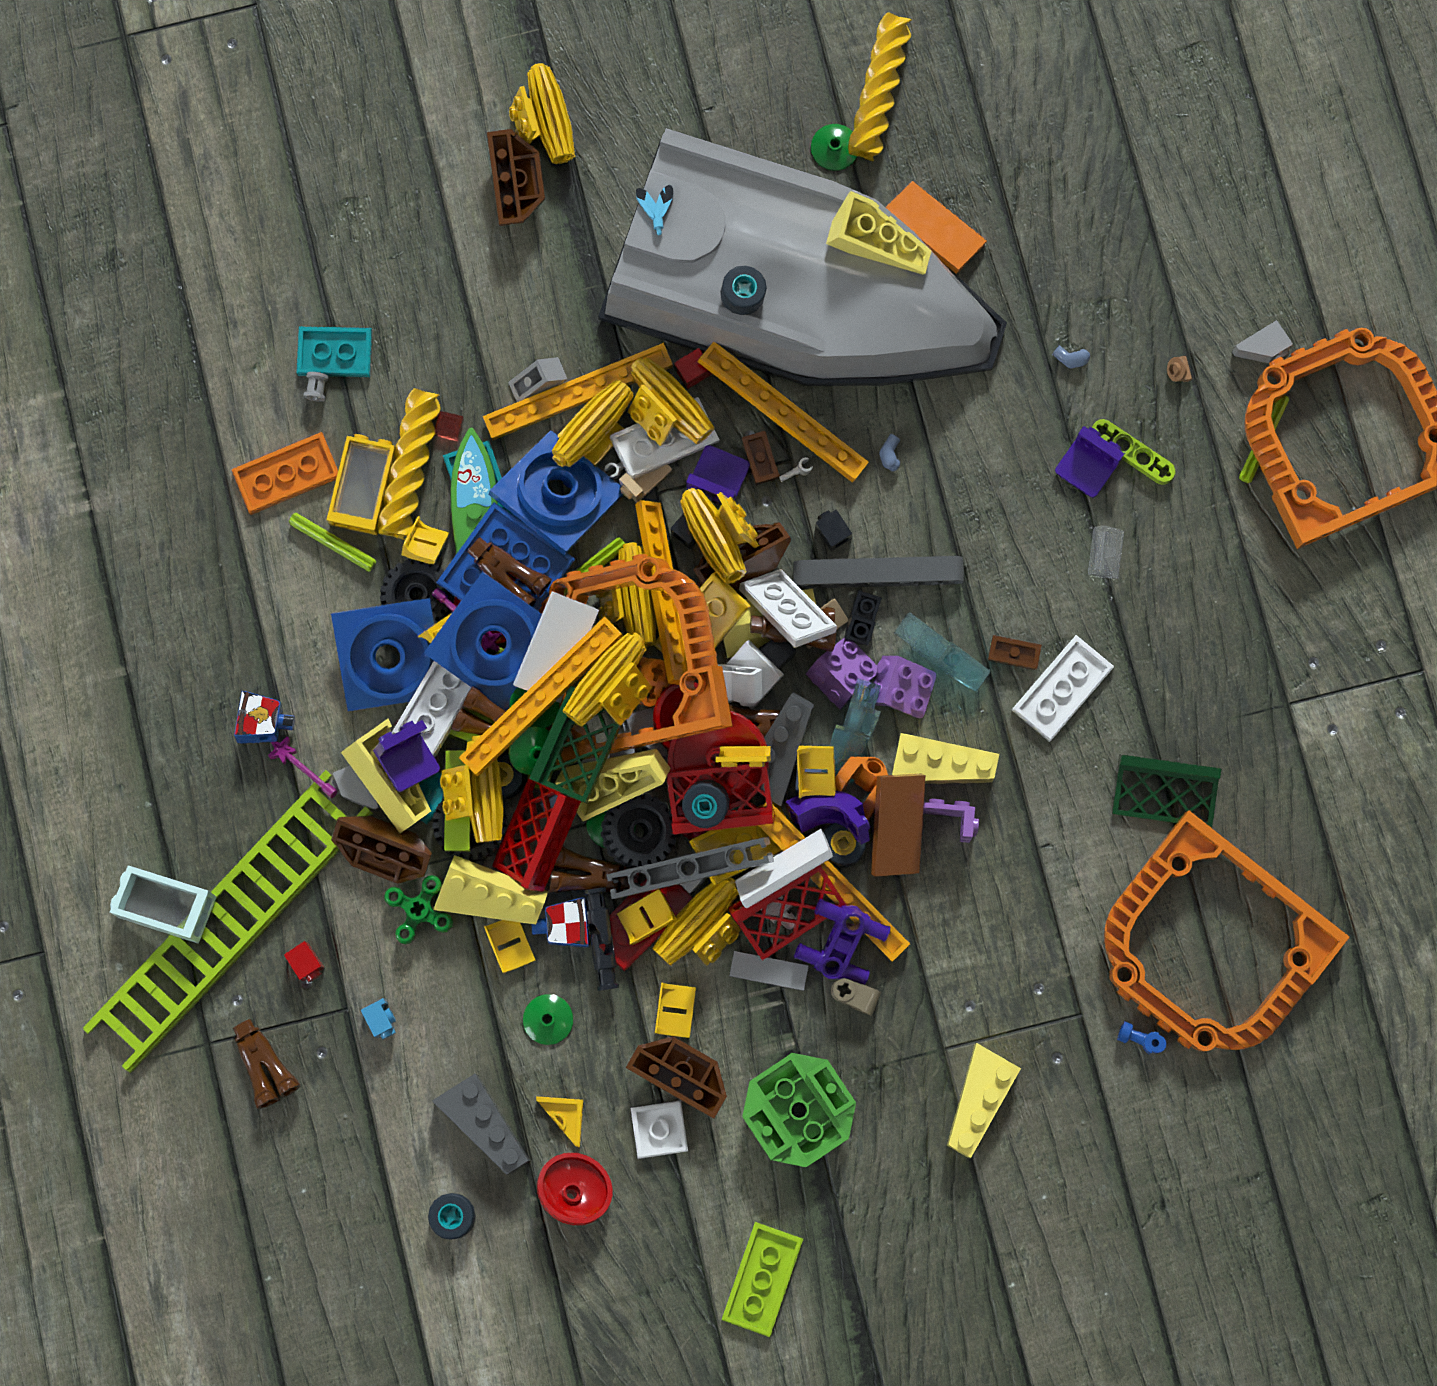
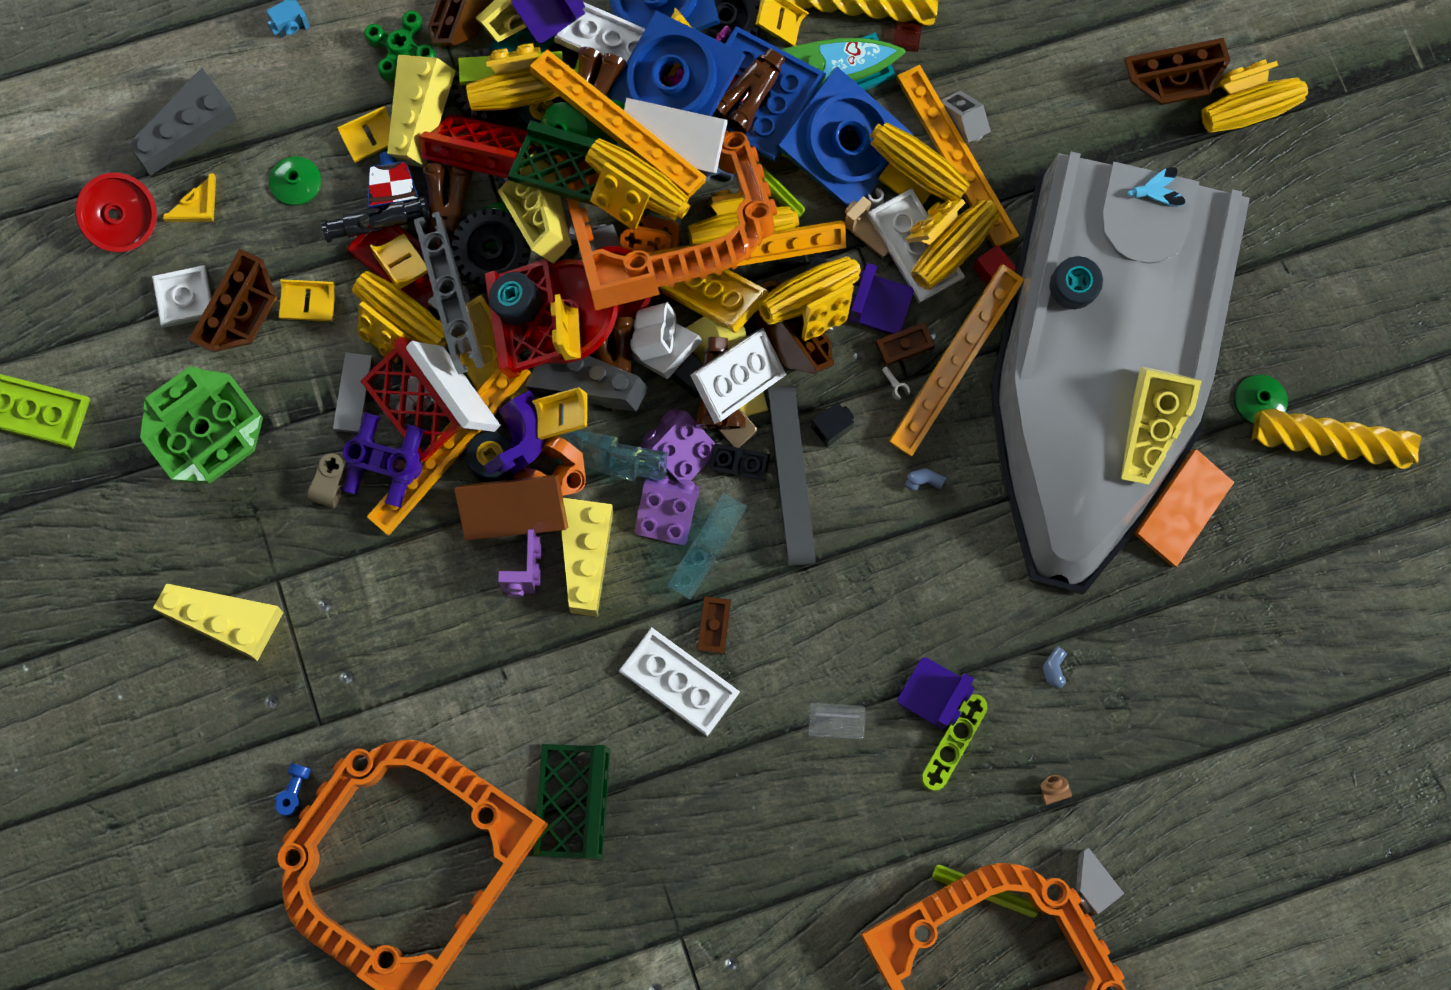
camera: 75 degrees right, 5 degrees down
black wheel [428,1193,476,1240] -> none

